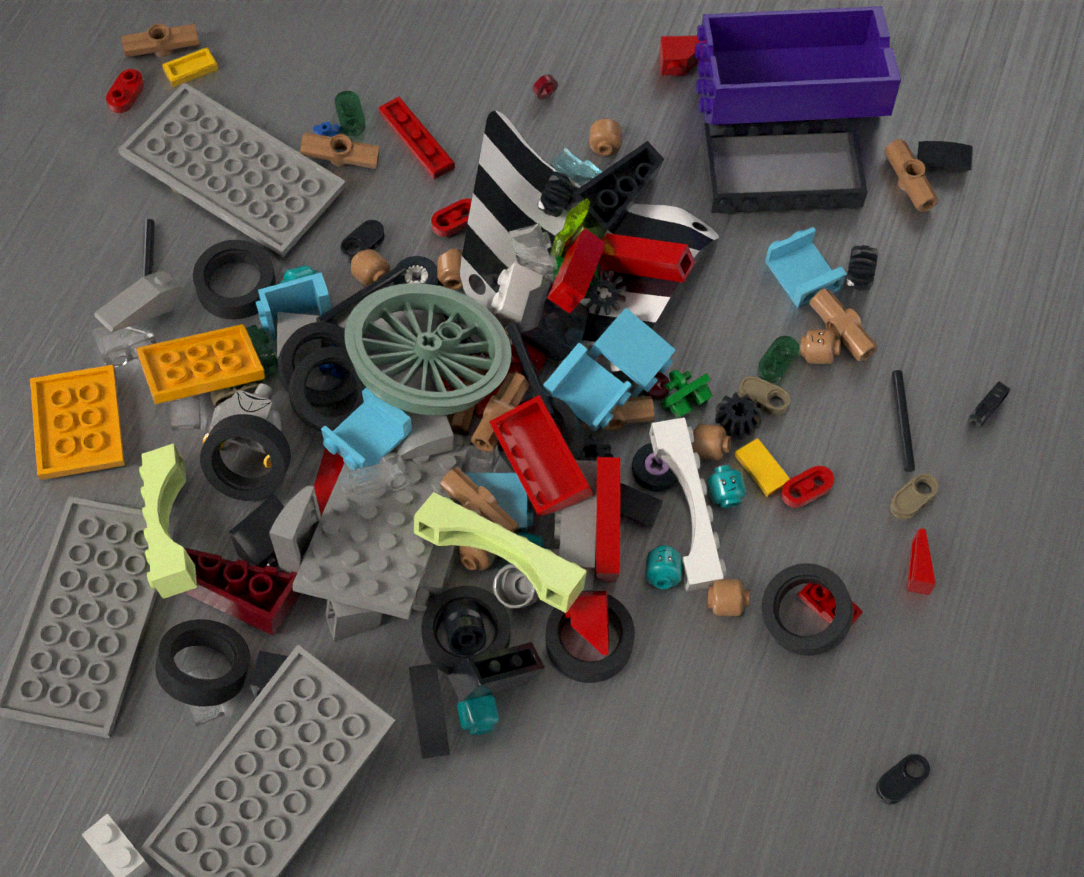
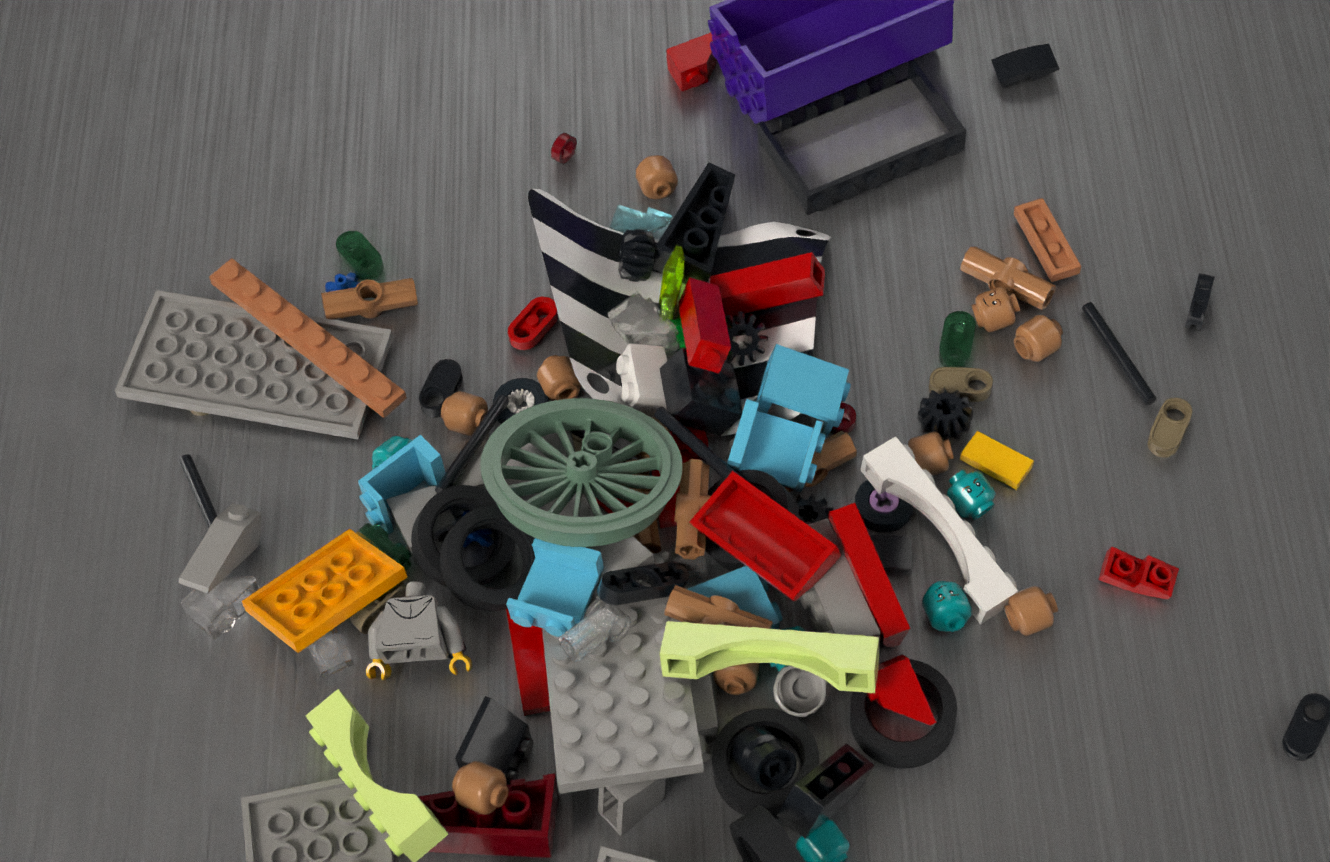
camera: 15 degrees left, 5 degrees down
light orange plate [30,365,125,480] -> none
red plate [106,69,144,113] -> none
medium nougat piece [121,23,199,57] -> none
yellow tile [162,47,219,87] -> none
black tyre [193,240,276,320] -> none
black tyre [200,414,291,501] -> none
light grey slope [269,485,321,574] -> none
red tile [378,96,455,179] -> none
green hips [660,369,713,419] -> none
black tyre [761,563,853,656] -> none
medium azure panel [765,227,847,308] -> none
red plate [781,465,834,508] -> none
black gear [846,245,878,290] -> none
medium nougat piece [884,139,939,213] -> none
red slope [907,528,936,595] -> none
none -> nougat plate [209,258,407,418]
none -> medium nougat head [452,761,509,814]
none -> black beam [597,562,689,605]
none -> nougat plate [1014,198,1081,283]
none -> medium nougat head [1014,315,1063,362]

